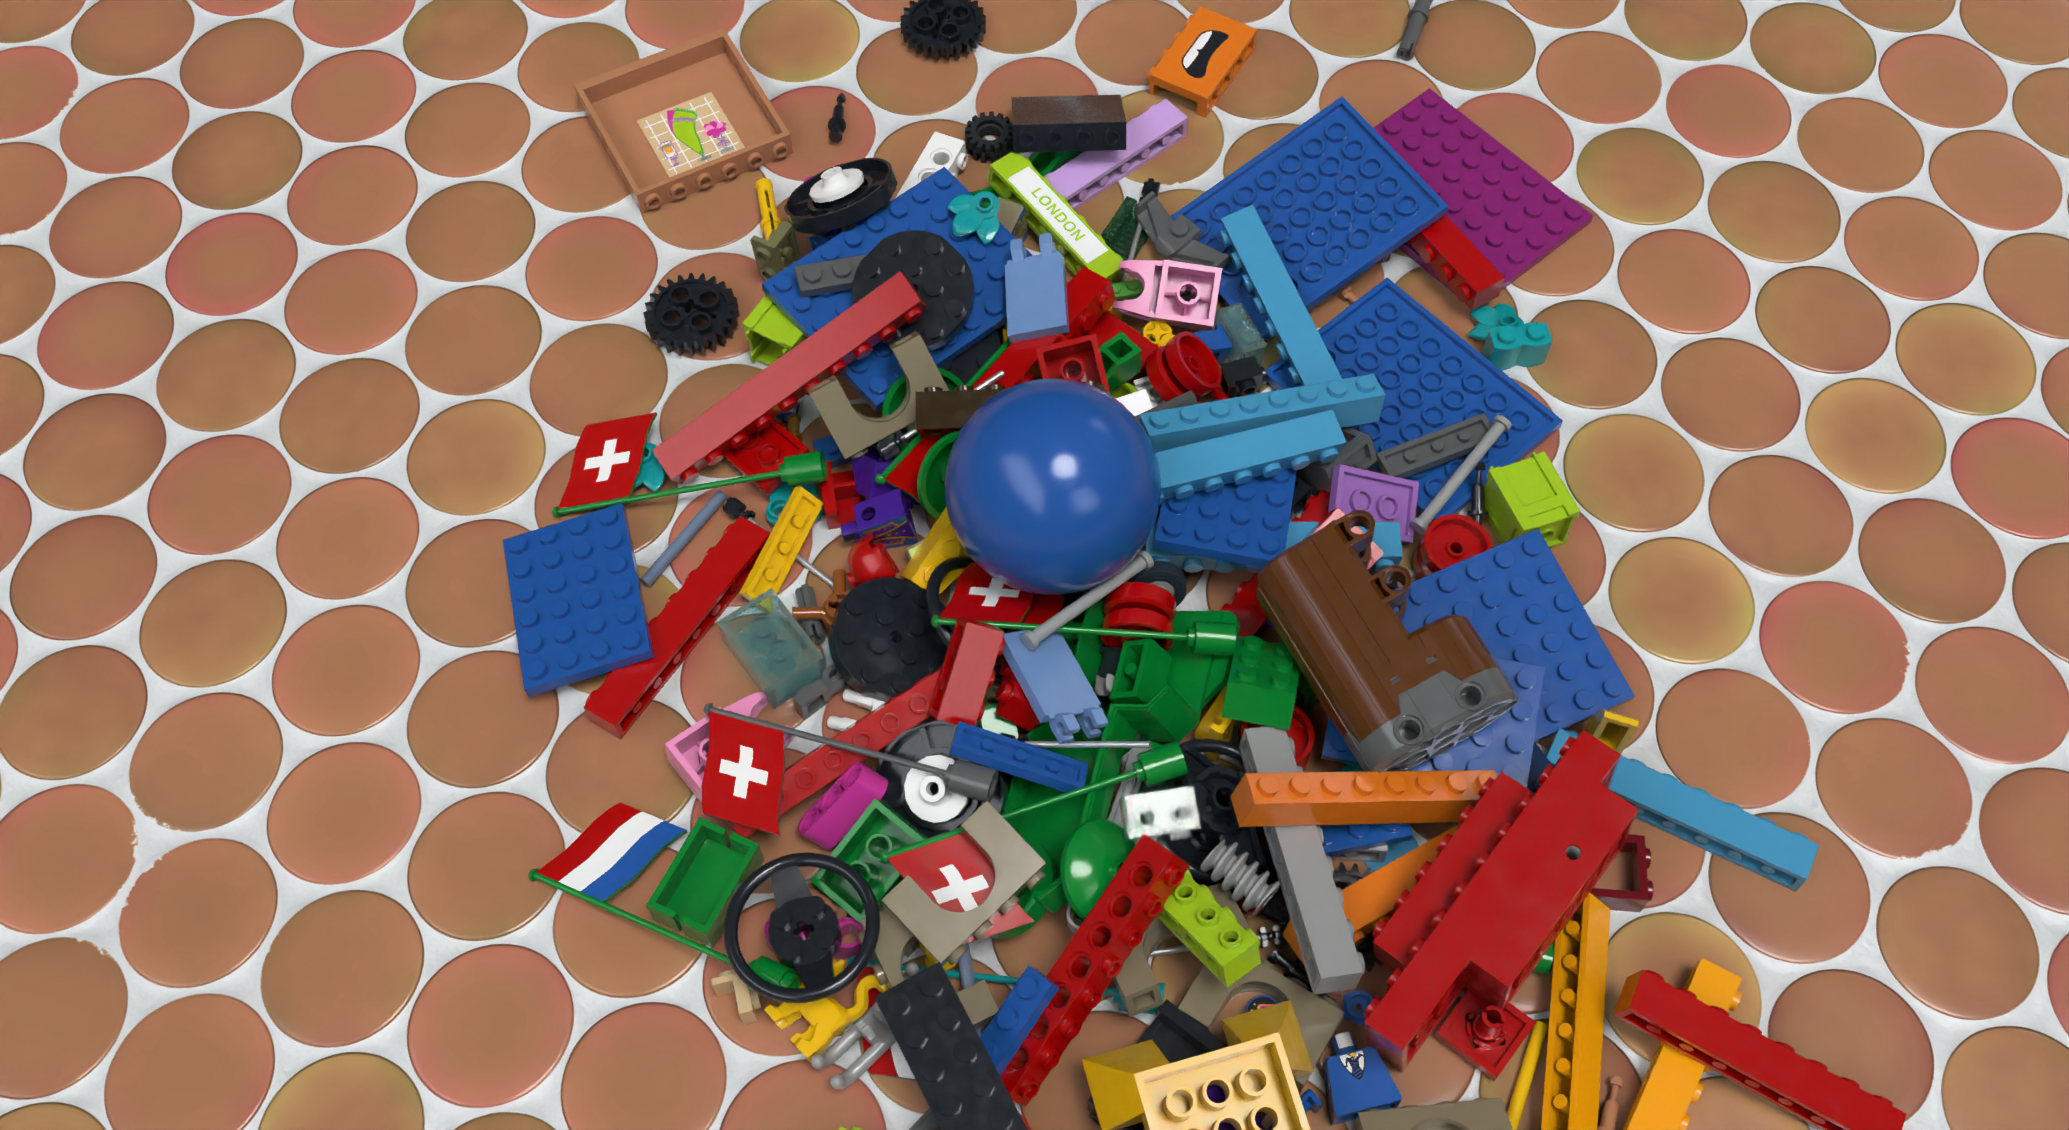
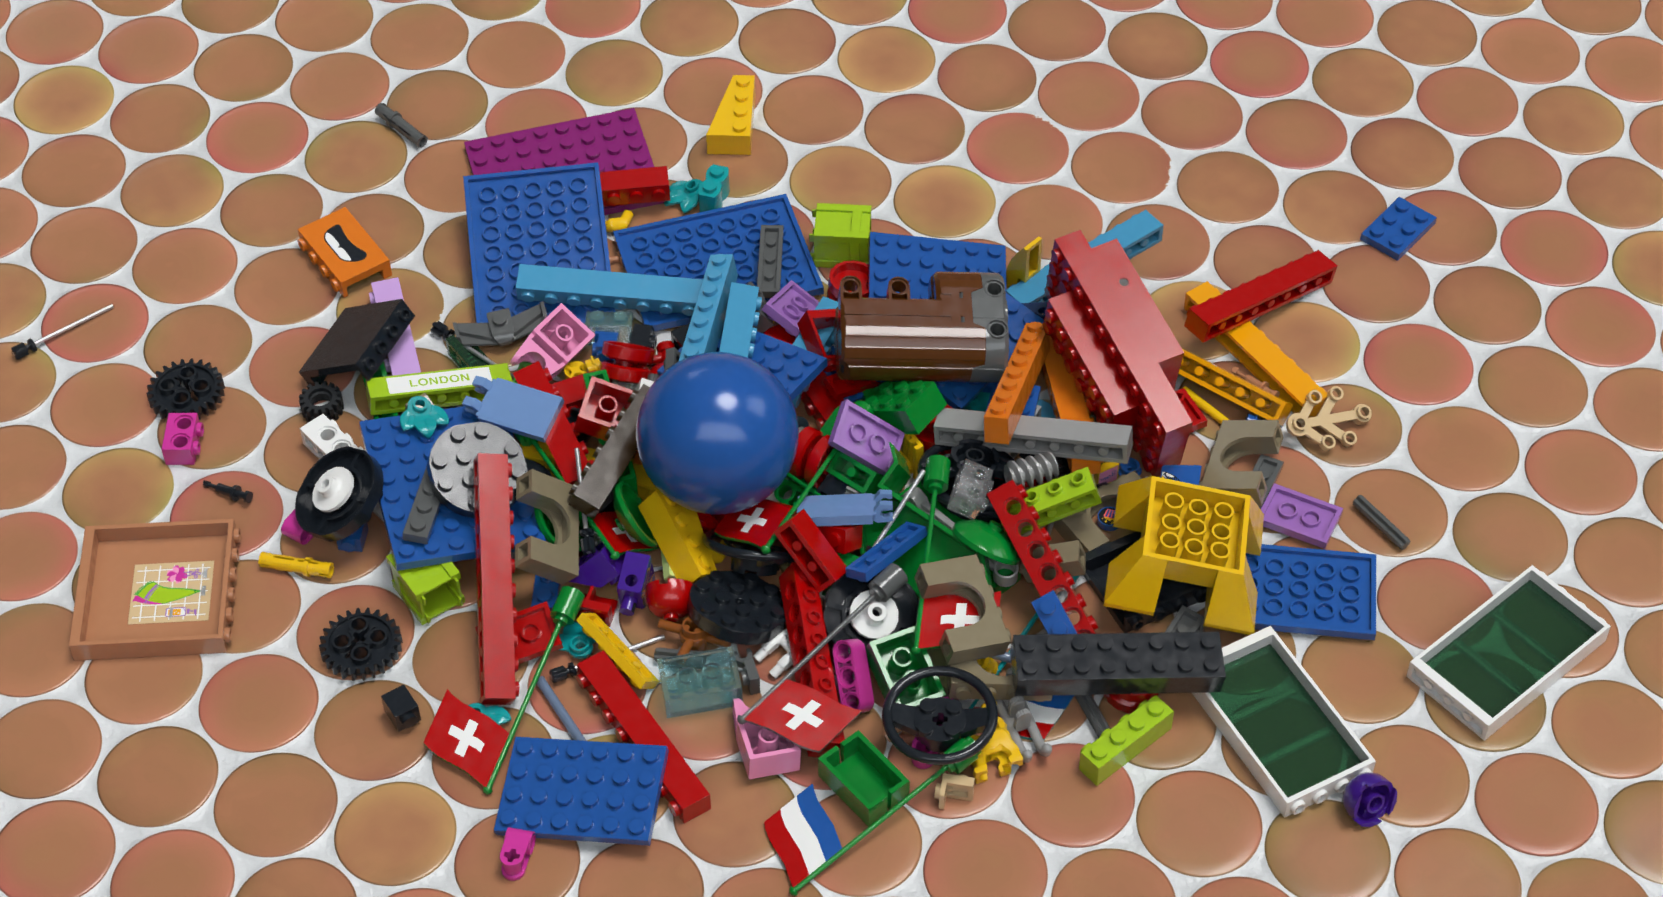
camera: 65 degrees left, 10 degrees down
olive bracket [750,221,801,280] -> none
light grey bar [1021,550,1154,651] -> none
light grey bar [1410,415,1512,535] -> none
black piece [1467,462,1488,526] -> none
none -> dark pink brick [161,413,204,465]
none -> black brick [381,684,421,732]
none -> dark pink piece [500,827,536,881]
none -> yellow arm [605,210,634,233]
none -> yellow wedge [706,75,756,155]
none -> medium lavender plate [828,399,905,476]

